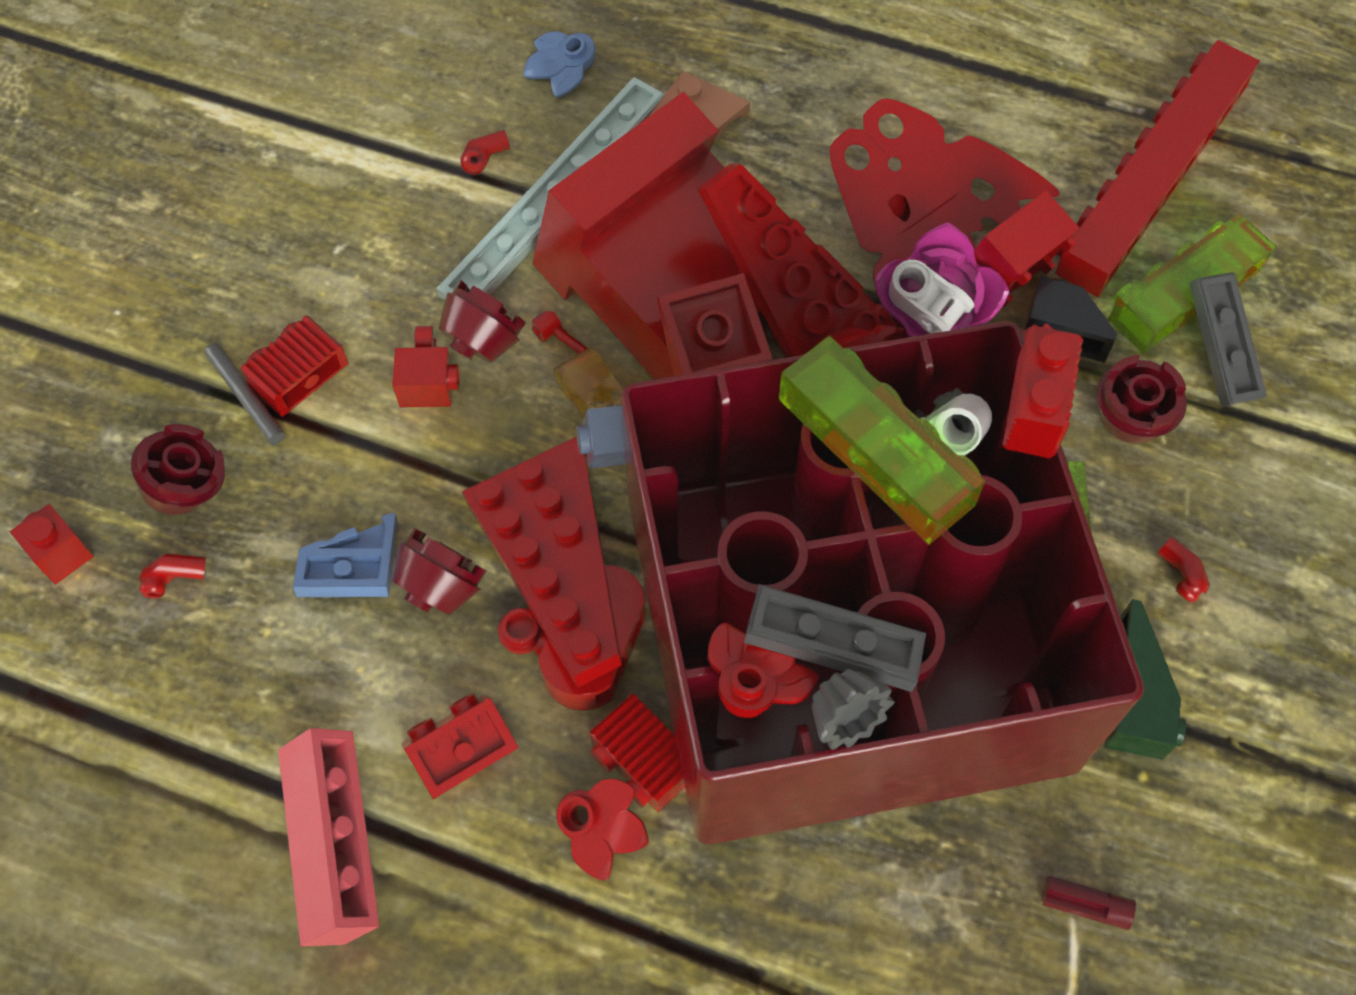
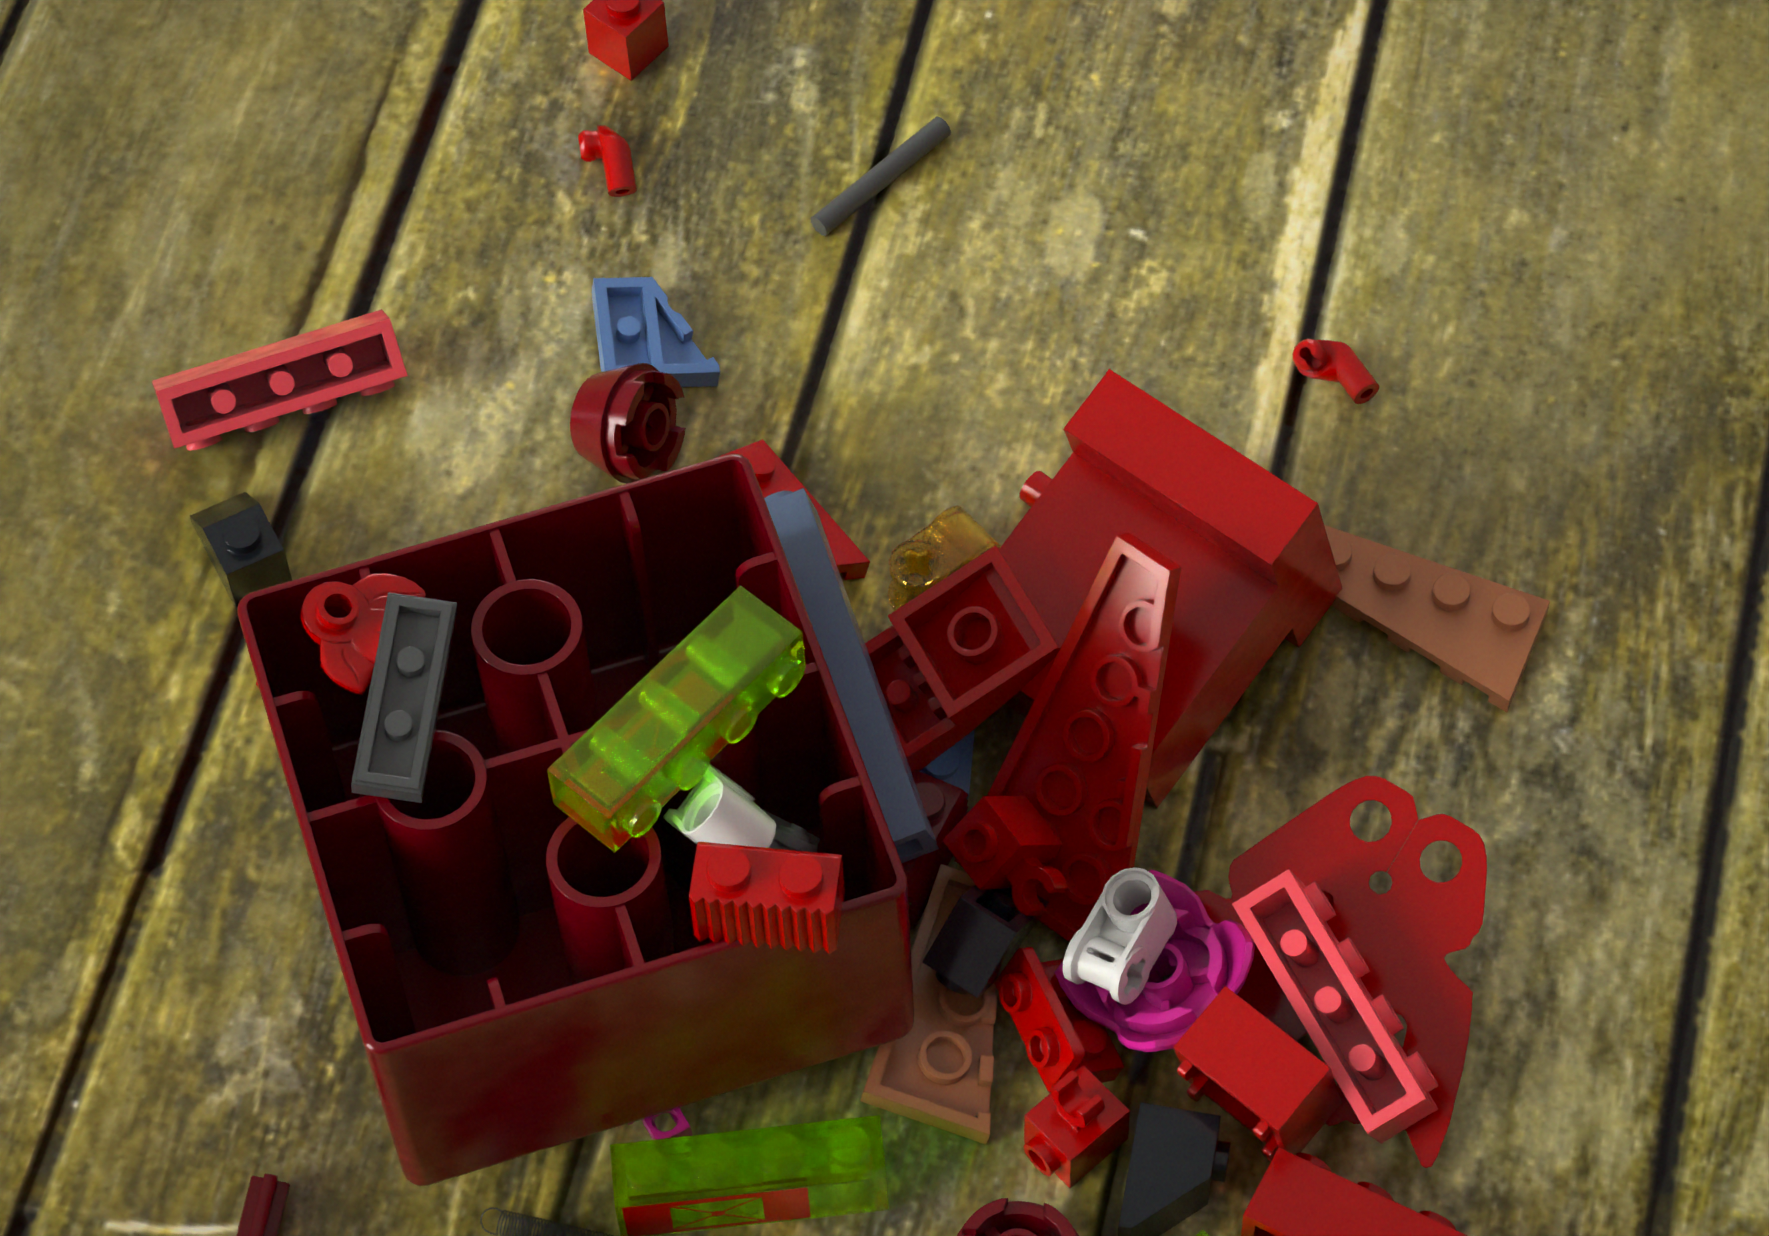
camera: 85 degrees right, 5 degrees down
dark red cone [131,424,225,515] -> none
red brick [241,315,349,417] -> none
red brick [392,326,460,408] -> none
red bracket [401,692,519,800] -> none
light aqua tile [436,77,665,300] -> none
dark red cone [438,280,526,363] -> none
medium blue plate [523,31,596,99] -> none
dark grey piece [811,669,895,750] -> none
none -> black slope [190,492,292,612]
none -> coral brick [1232,869,1438,1144]

